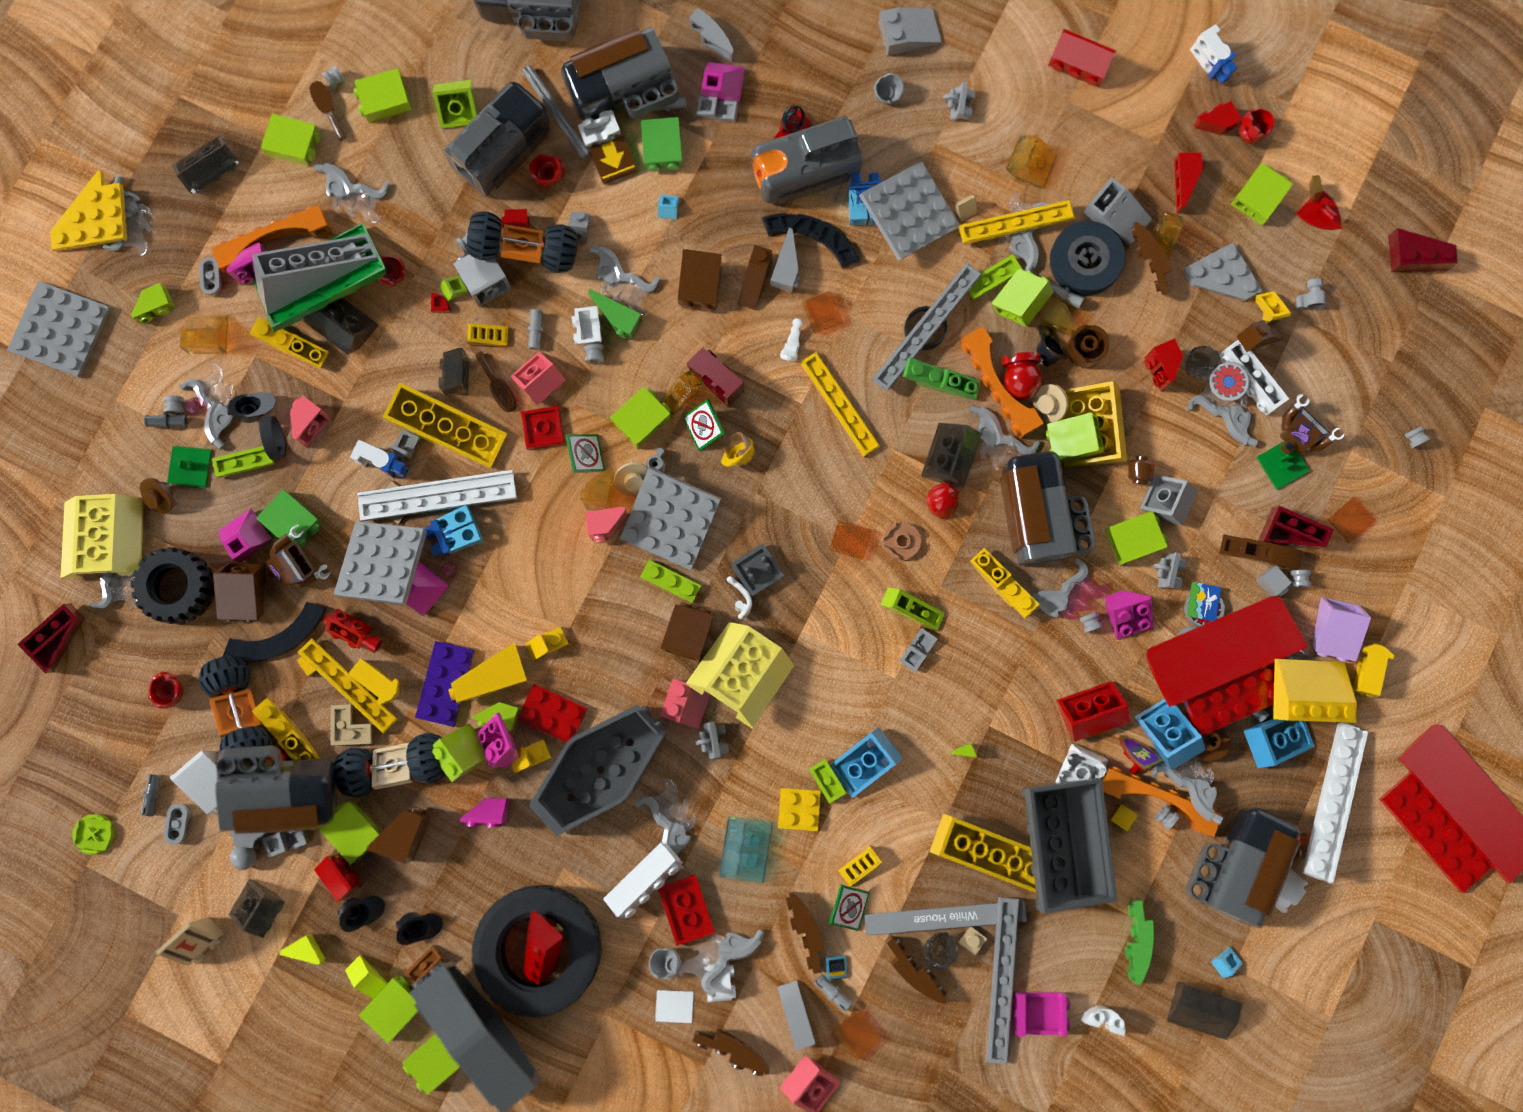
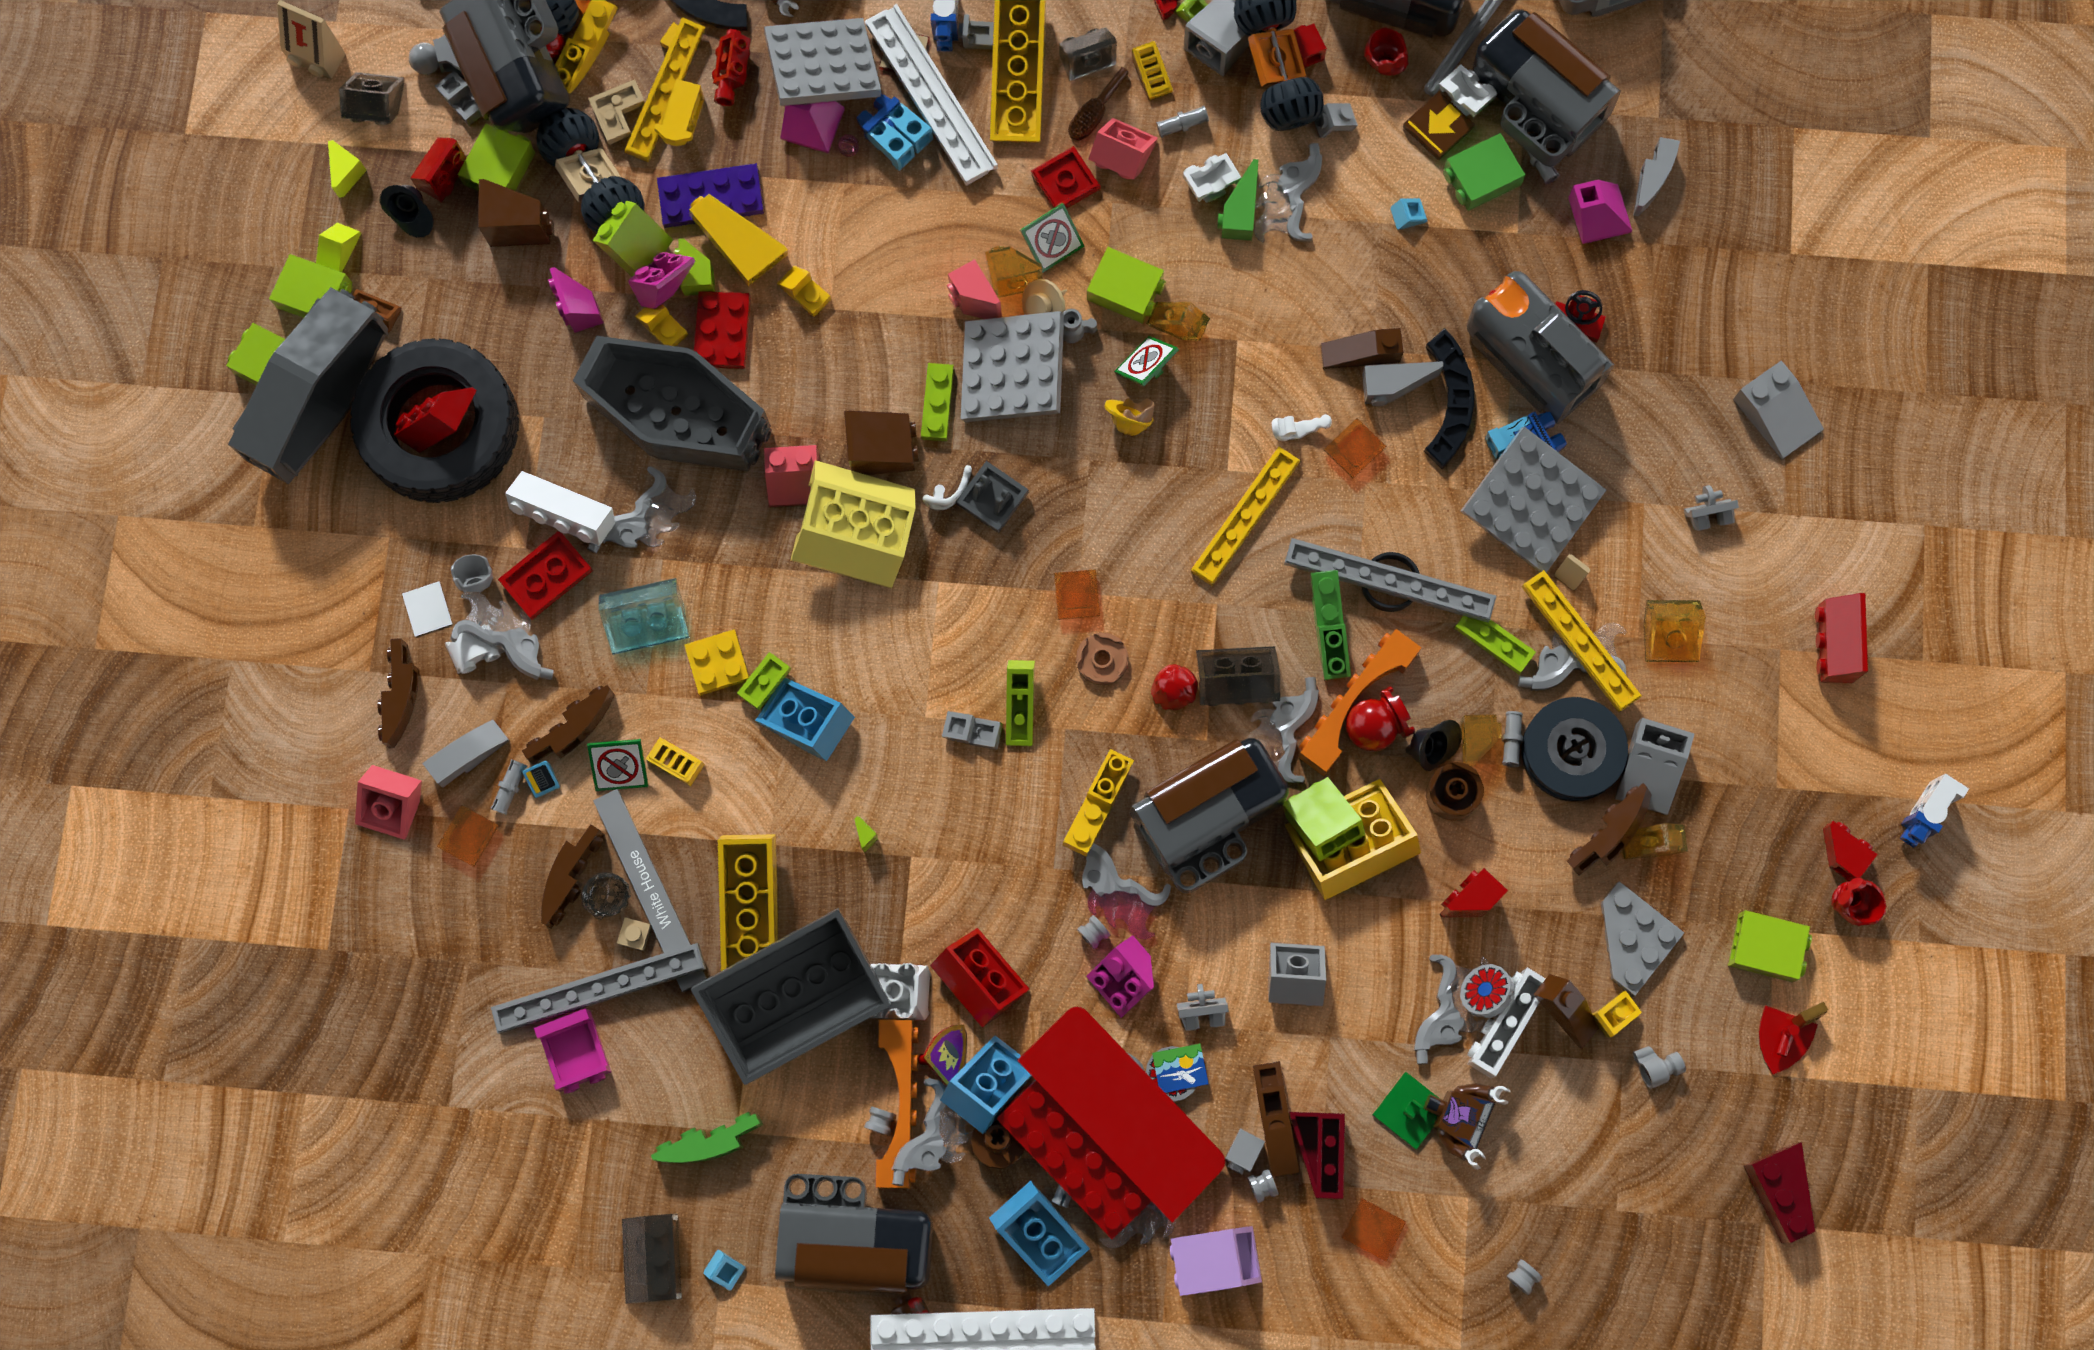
camera: 75 degrees right, 5 degrees down
black piece [396,912,443,945] -> none
light grey wheel [584,344,604,364] -> none
reddish brown slope [678,249,722,311] -> none
dark red wedge [687,348,744,407] -> none
light grey hips [695,721,729,759] -> none
light grey slope [696,96,739,122] -> none
light grey hair [874,73,904,104] -> none
lime brick [991,268,1053,328] -> none
tan piece [1033,384,1069,423] -> none
white cylinder [1080,1005,1125,1037] -> none
lime brick [1105,511,1168,566] -> none
yellow tile [1109,804,1138,832] -> none
reddish brown head [1128,456,1155,484] -> none
red slope [1174,152,1205,214] -> none
clear smoke hair [1184,345,1221,379] -> none
yellow slope [1273,659,1357,723] -> none
white cylinder [1275,869,1308,913] -> none
yellow piece [1352,643,1394,698] -> none

